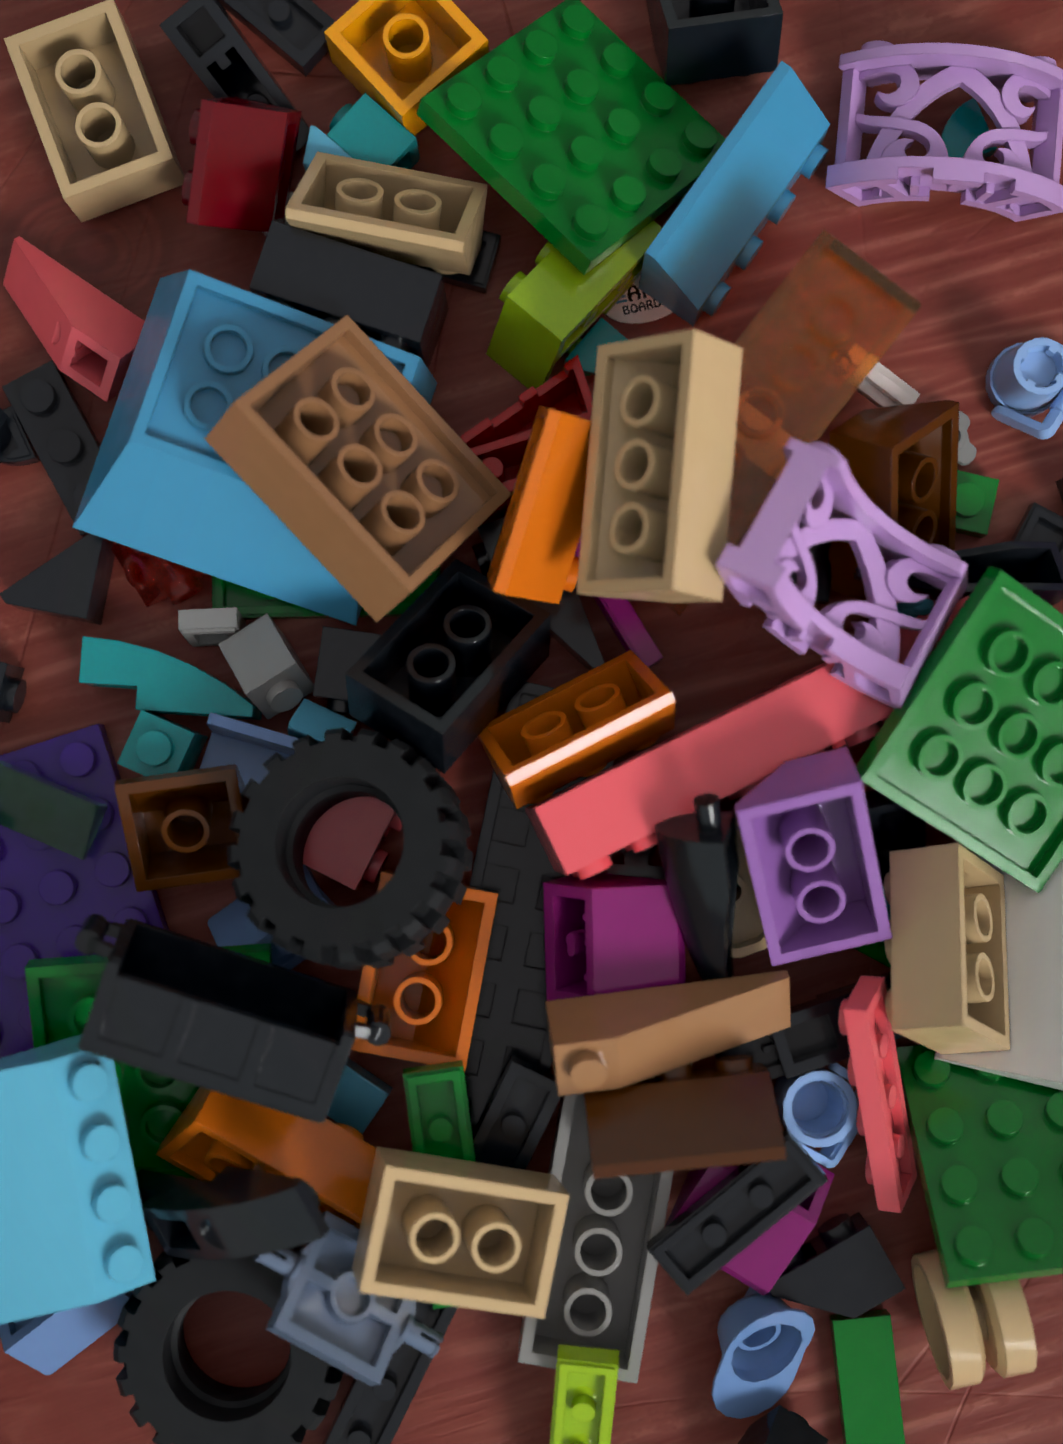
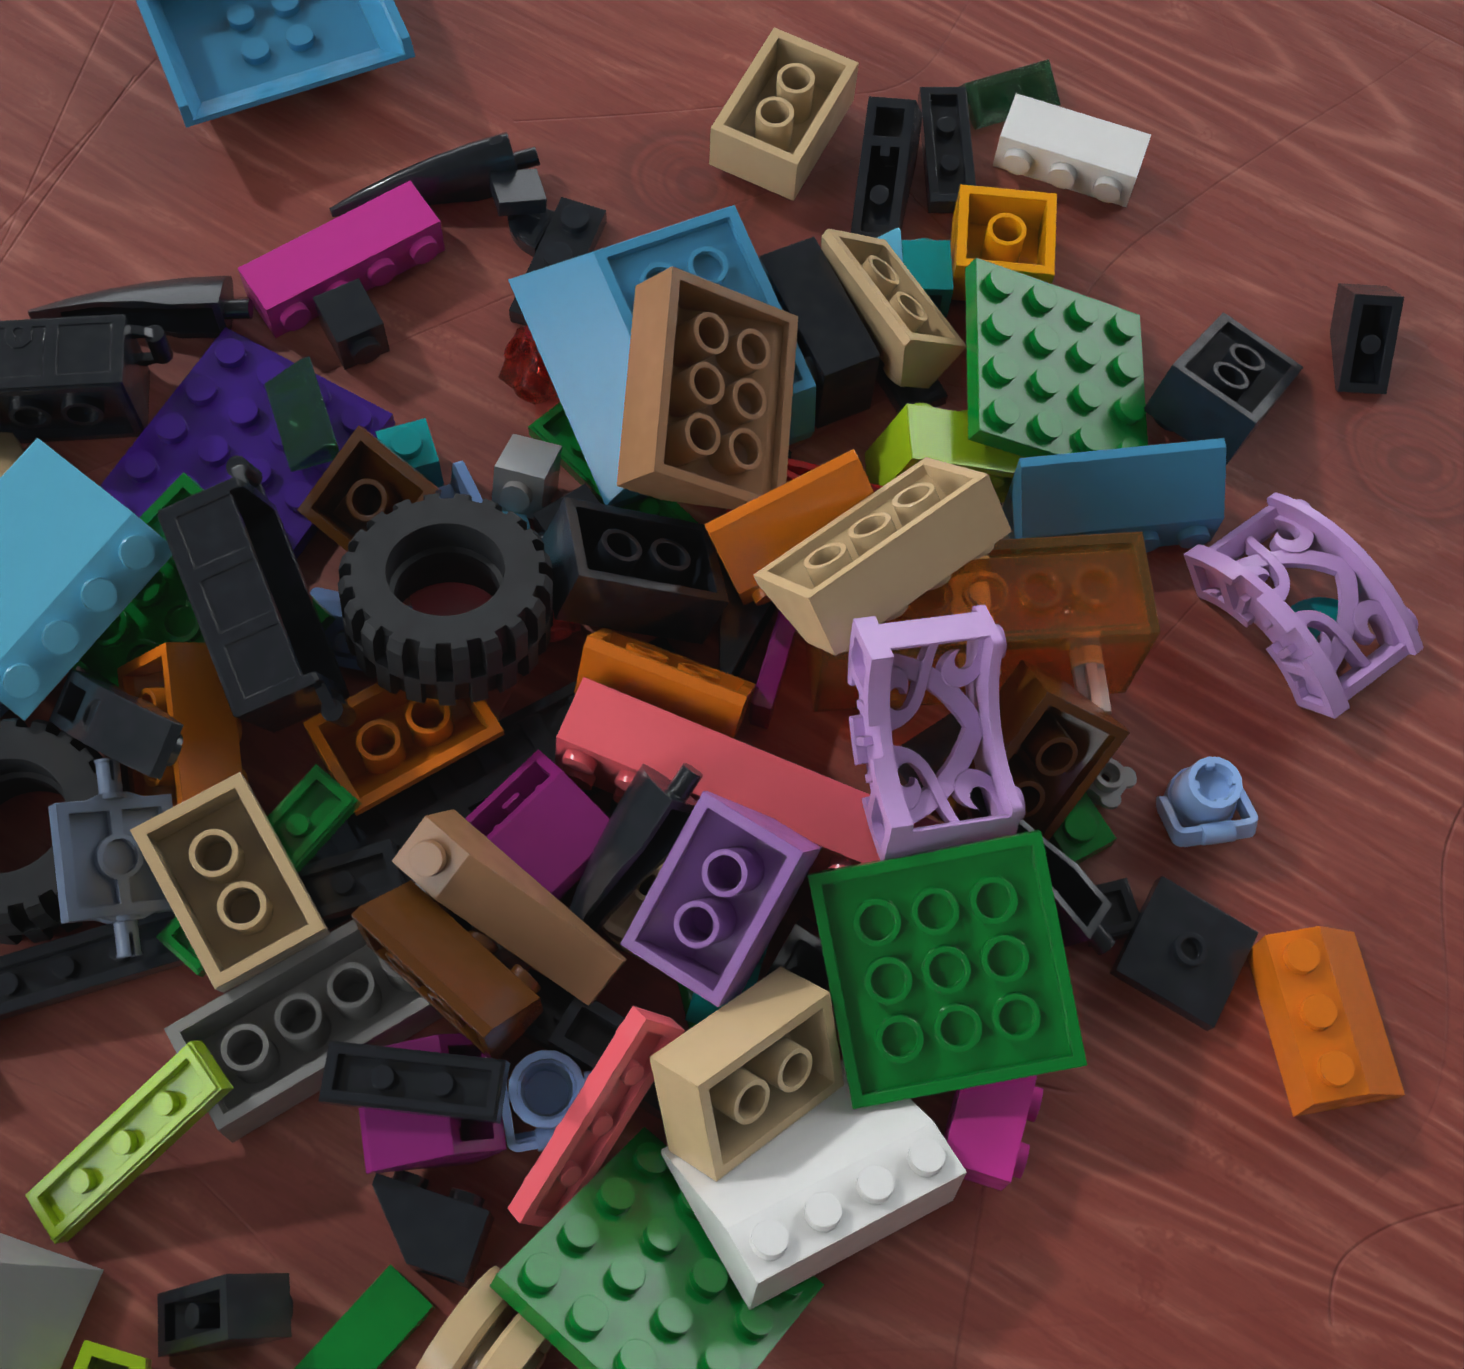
camera: 40 degrees right, 20 degrees down
black slope [0,533,117,625] -> none
coral slope [3,236,145,402] -> none
teal slope [79,636,262,720] -> none
light grey tile [178,607,247,647] -> none
dark red slope [182,97,302,232] -> none
medium azure slope [327,1058,392,1134] -> none
medium blue piece [711,1287,815,1419] -> none

